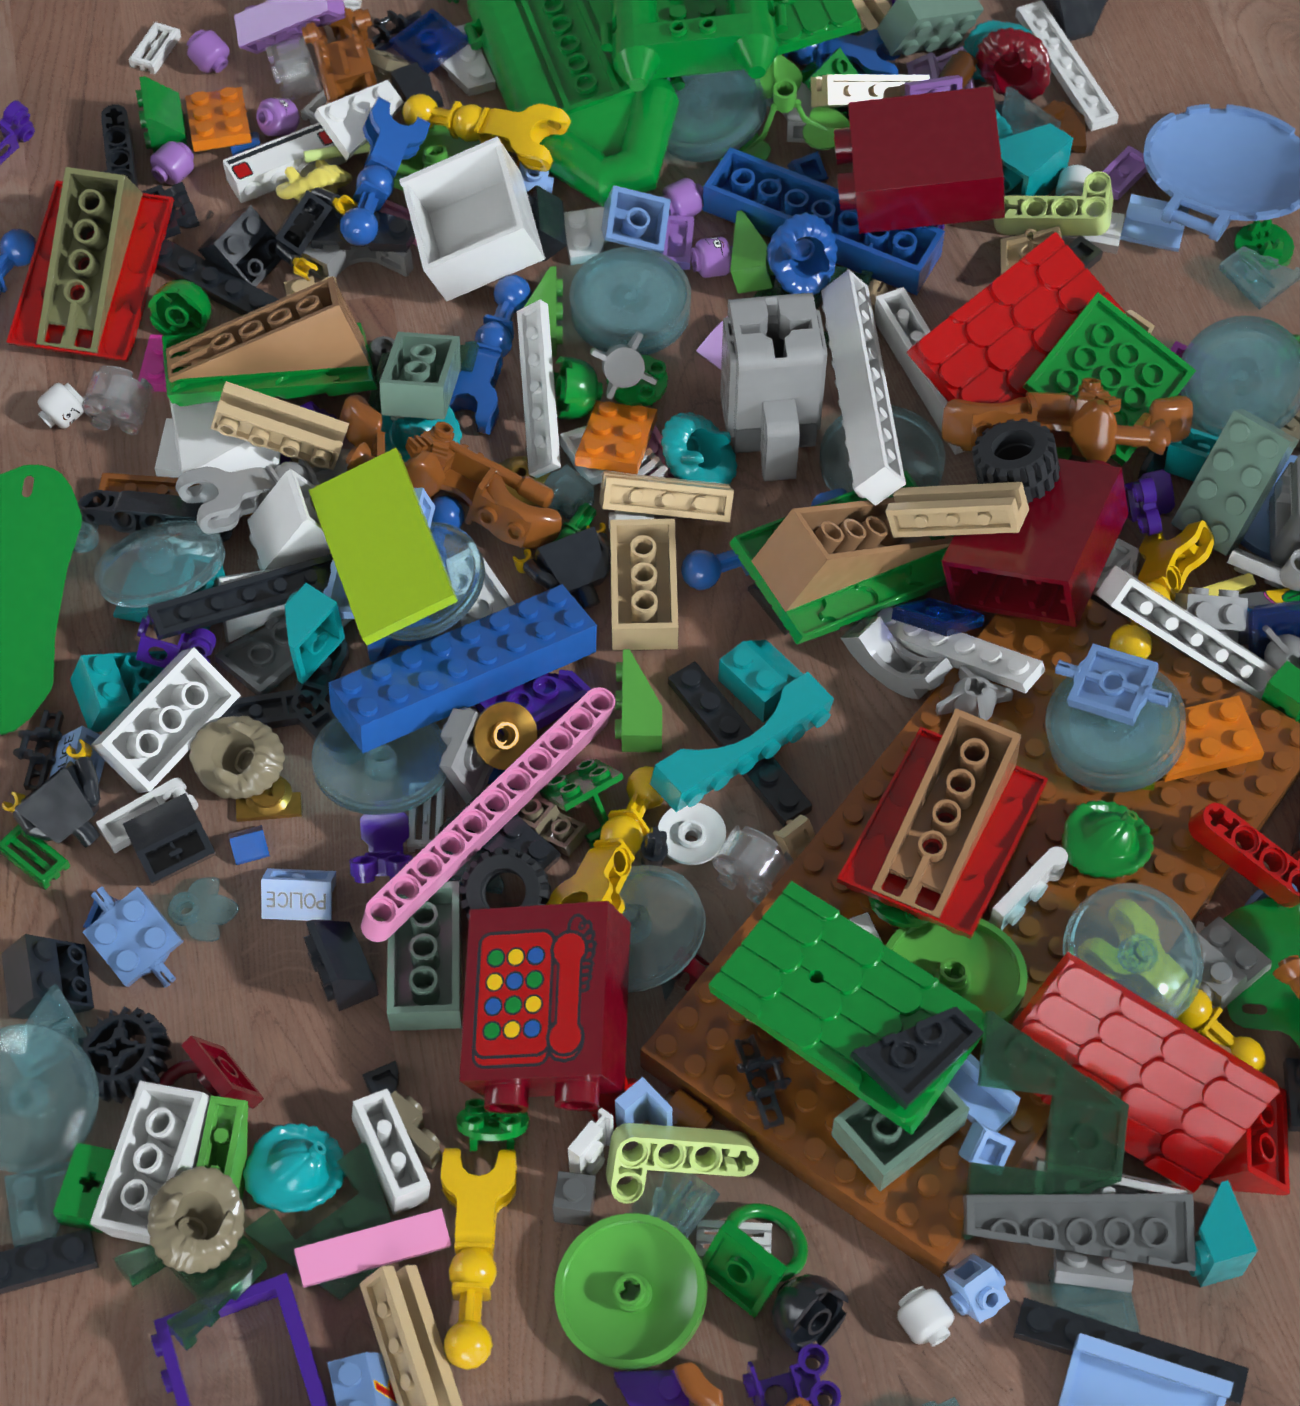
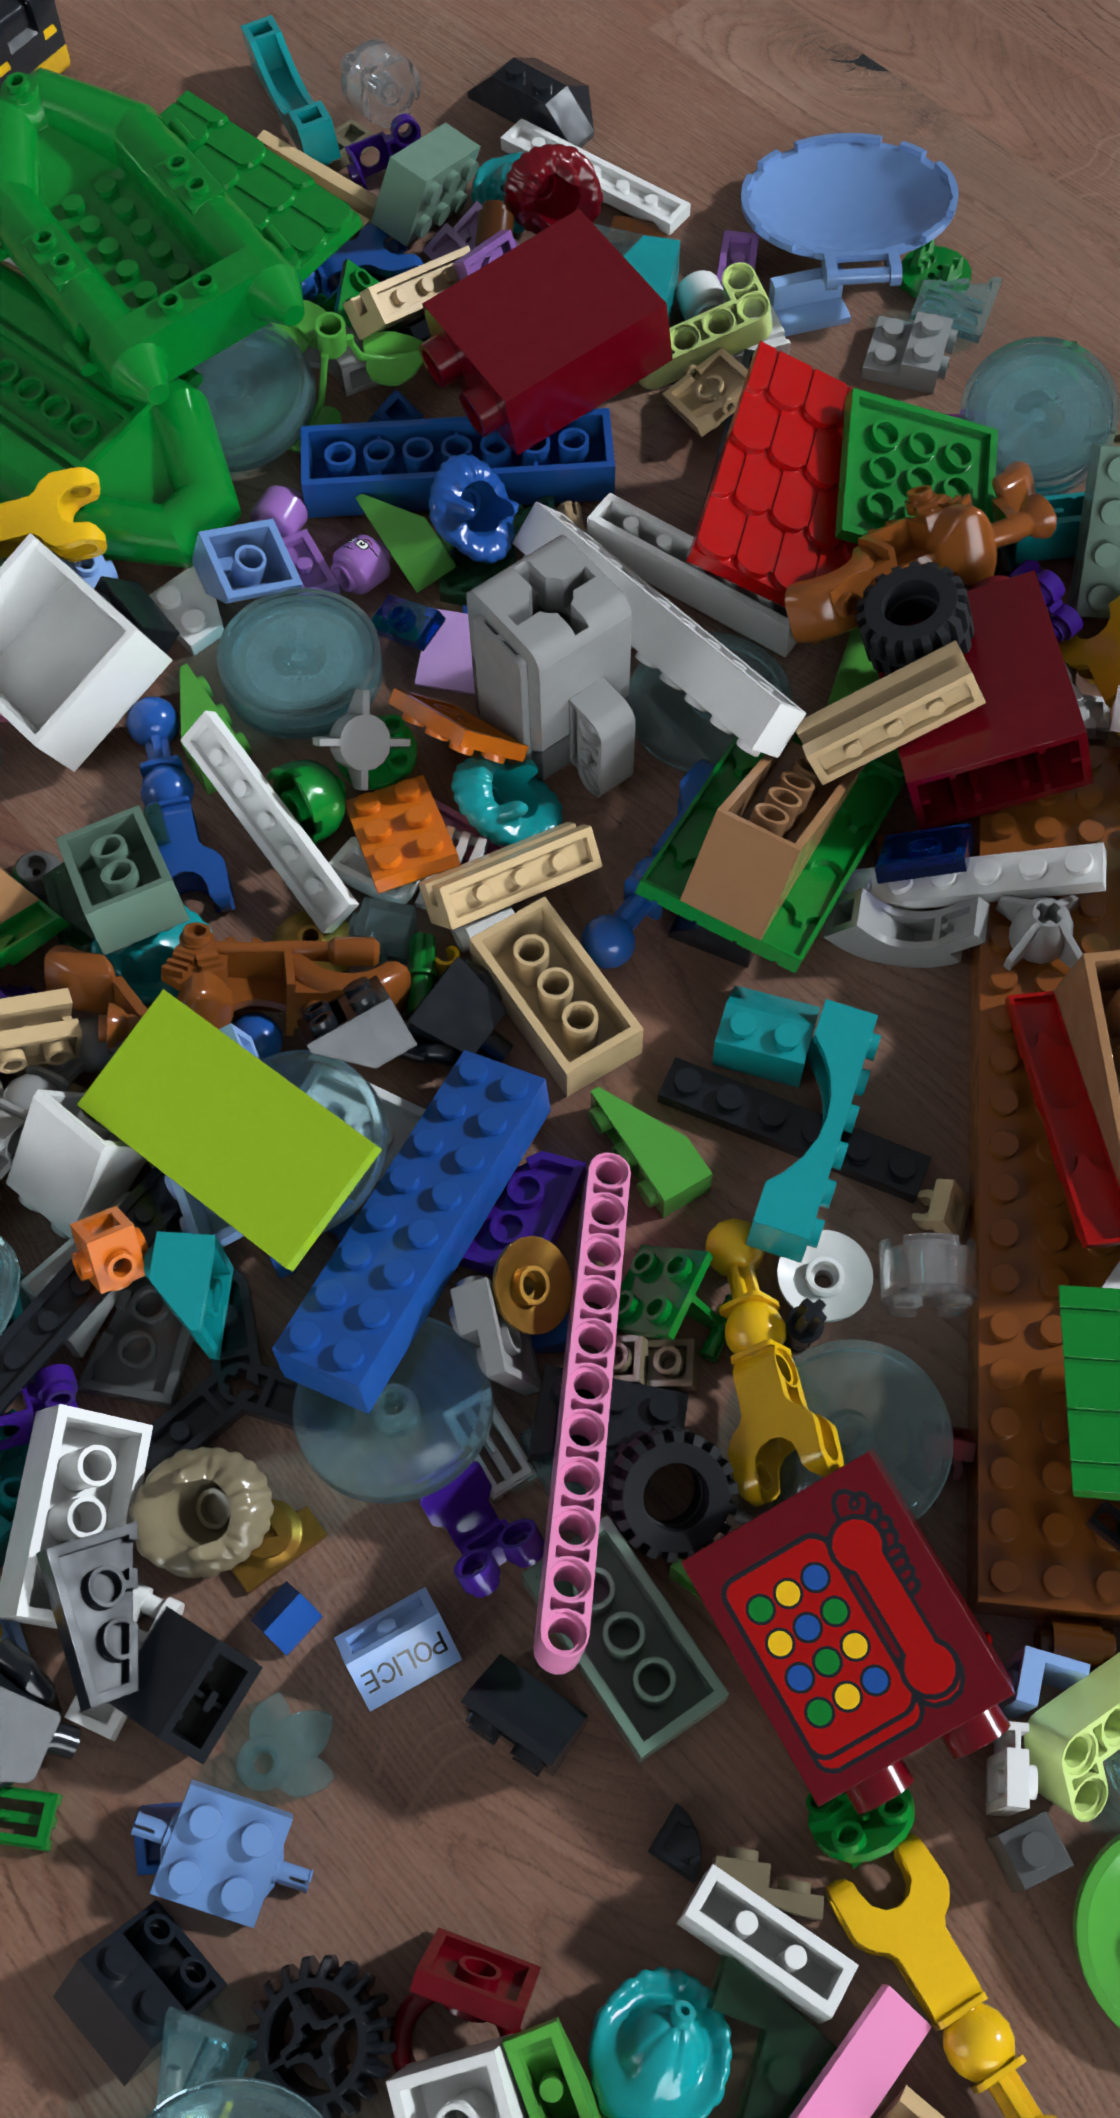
camera: 30 degrees left, 5 degrees up
none -> wing [36,1521,138,1712]
none -> orange brick [70,1206,148,1294]
none -> slope [296,975,417,1068]
none -> clear blue plate [367,594,446,651]
none -> orange plate [389,688,529,764]
none -> light grey plate [860,311,958,394]

